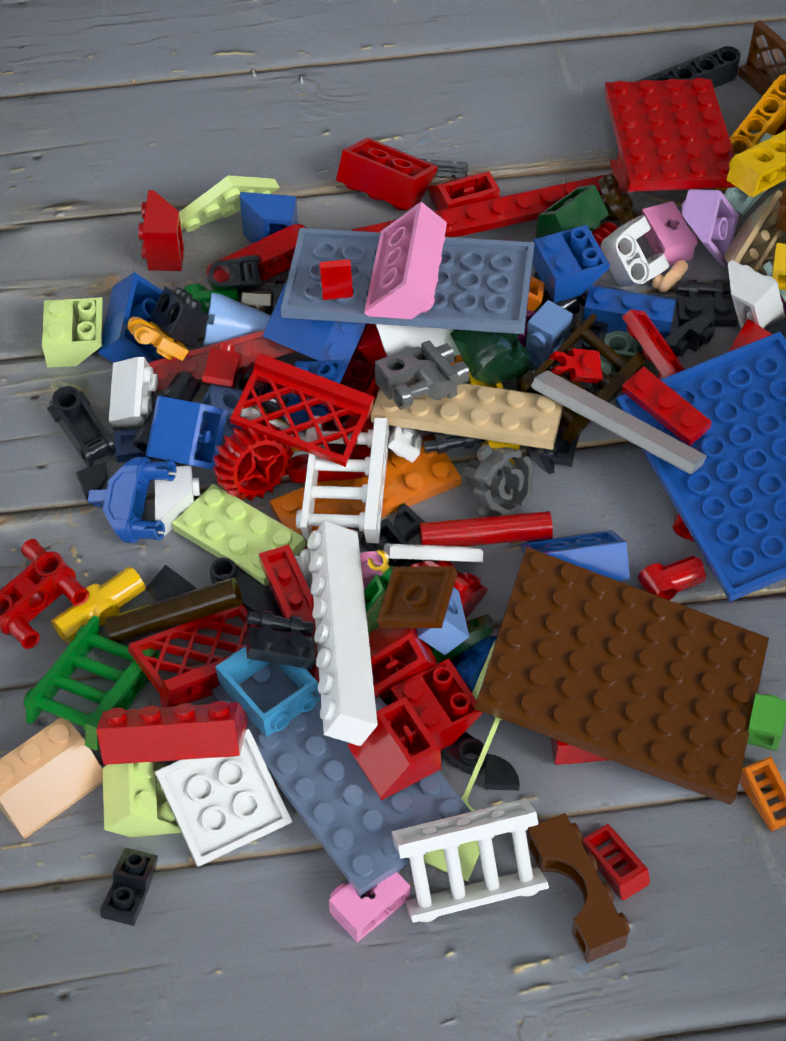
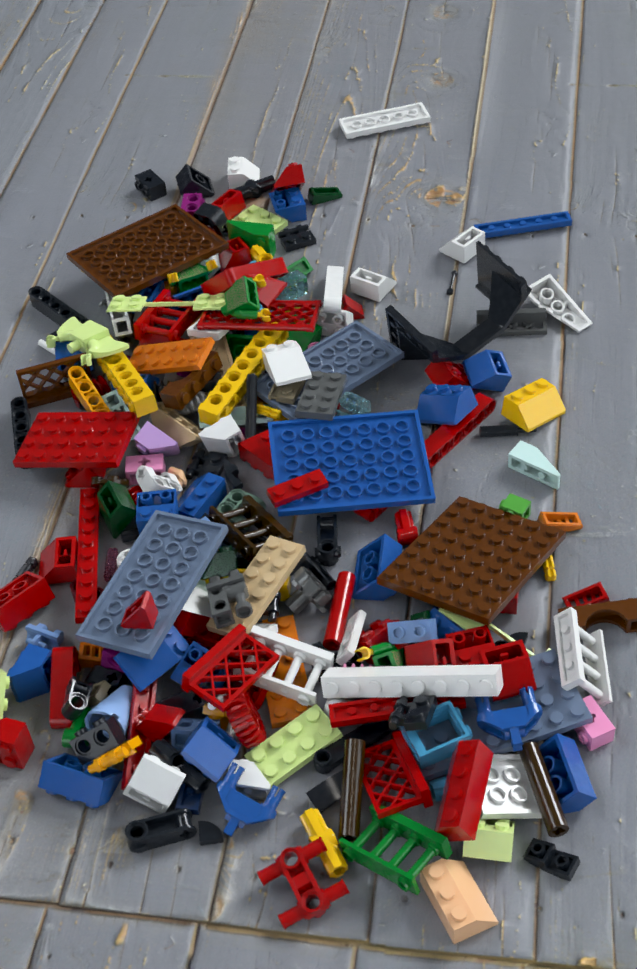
camera: 70 degrees left, 10 degrees down
yellowish green slope [42,297,103,368] -> none
bright pink slope [364,202,447,319] -> none
reddish brown tile [377,566,458,628] -> none
light grey tile [531,370,707,474] -> none
red plate [549,348,603,384] -> none
red plate [622,309,685,379] -> none
none -> medium blue hips [25,623,64,652]
none -> black axle [305,552,336,590]
none -> black piece [315,514,341,567]
none -> blue connector [474,686,543,752]
none -> dark brown piece [518,742,569,837]
none -> blue slope [539,733,597,814]
none -> yellow axle [542,555,557,582]

